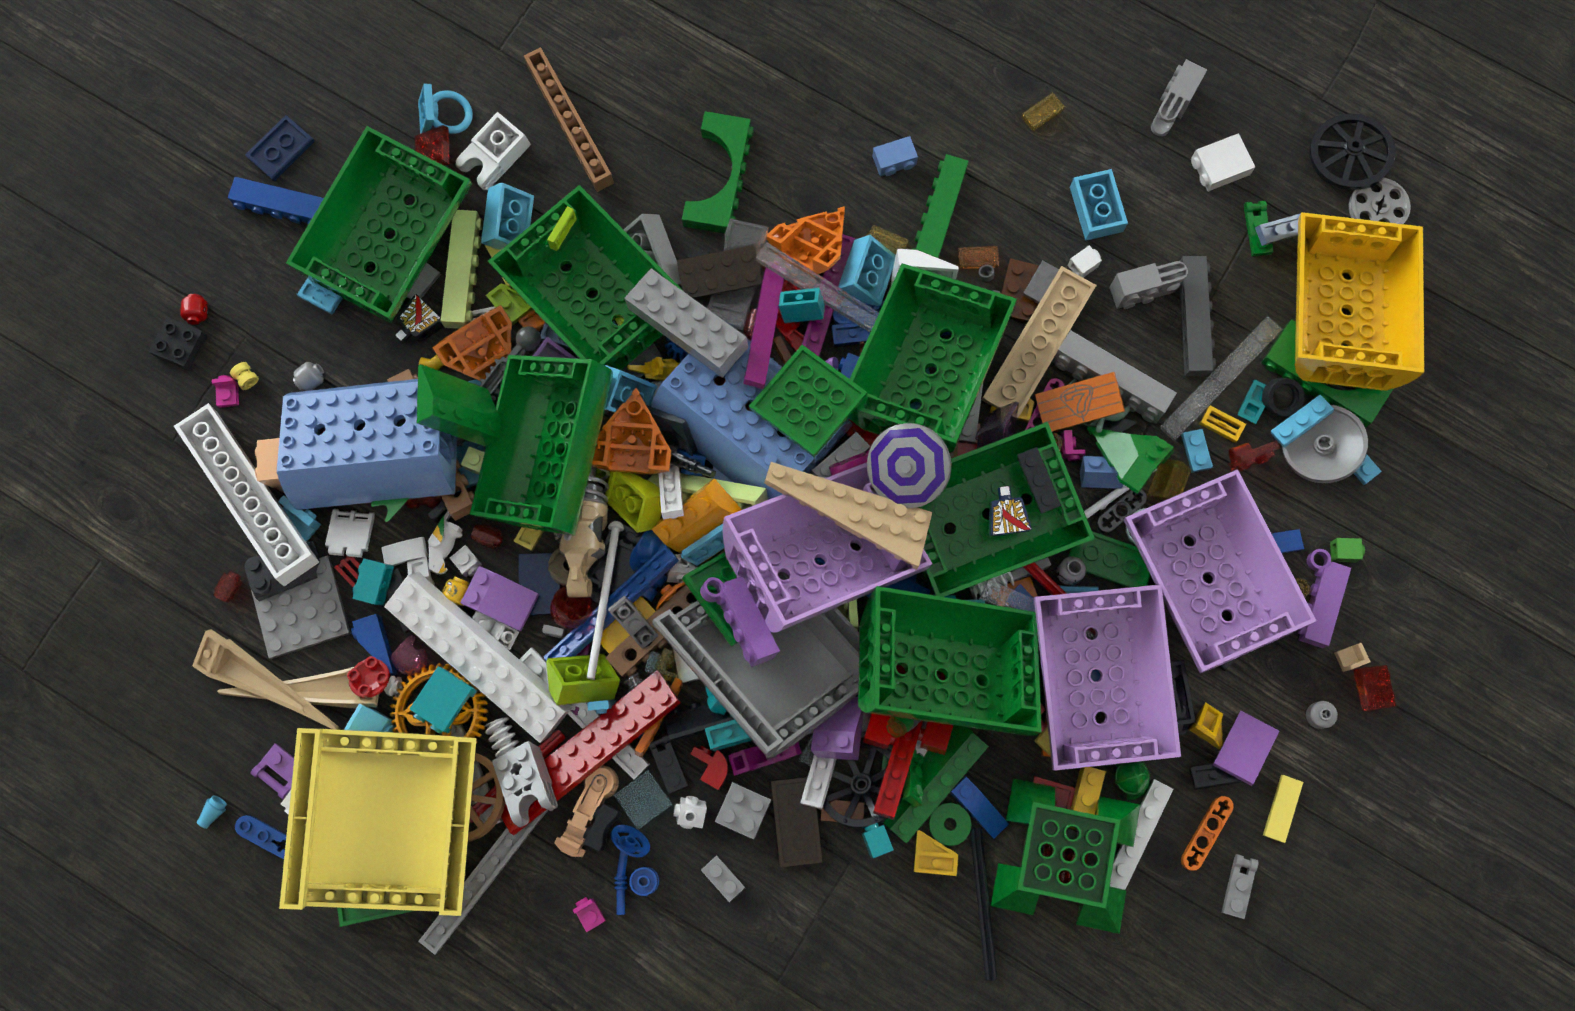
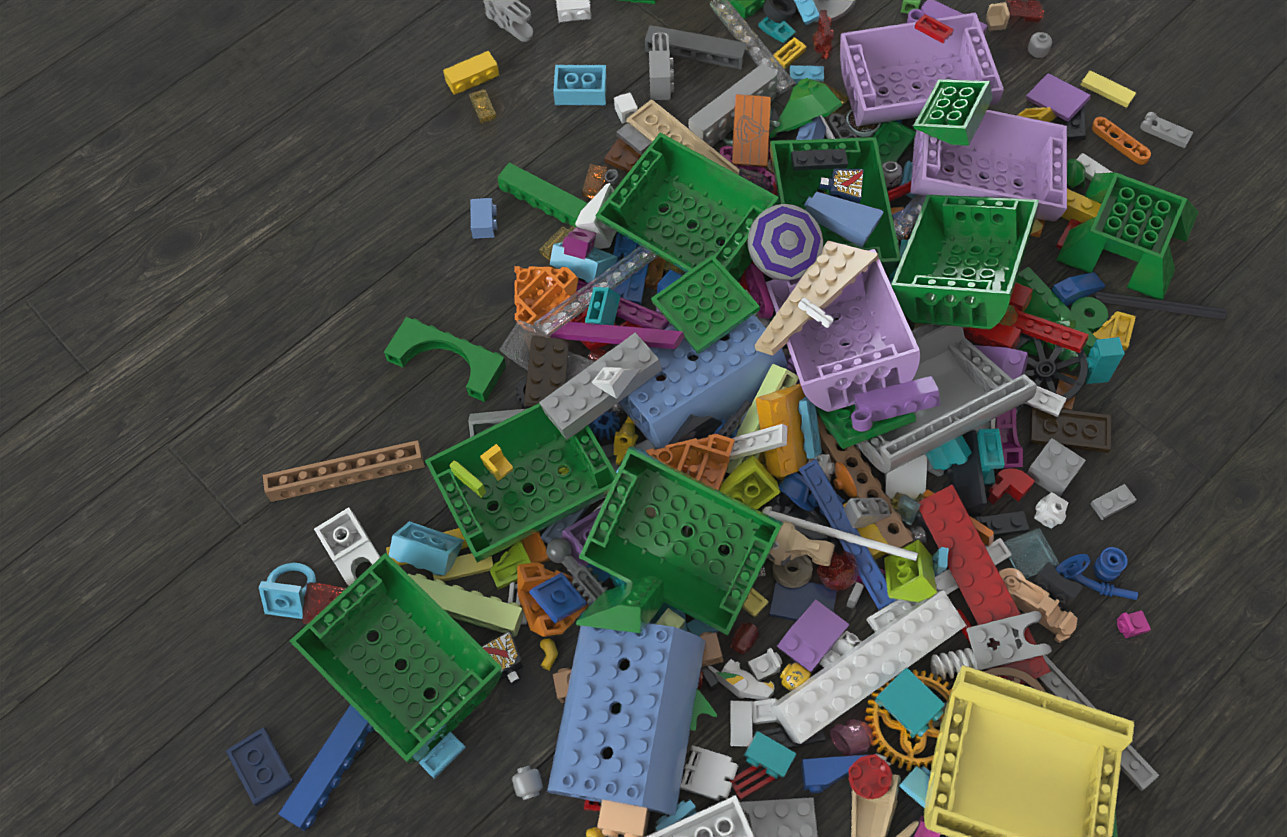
camera: 75 degrees left, 15 degrees down
none -> yellow brick [443,51,499,95]
none -> yellow panel [480,444,513,481]
none -> blue tile [530,572,587,624]
none -> magenta brick [562,227,597,260]
none -> white slope [592,367,641,399]
none -> white axle [798,298,834,328]
none -> medium blue slope [804,192,883,248]
none -> green slope [913,79,993,146]
none -> red tile [914,14,954,43]

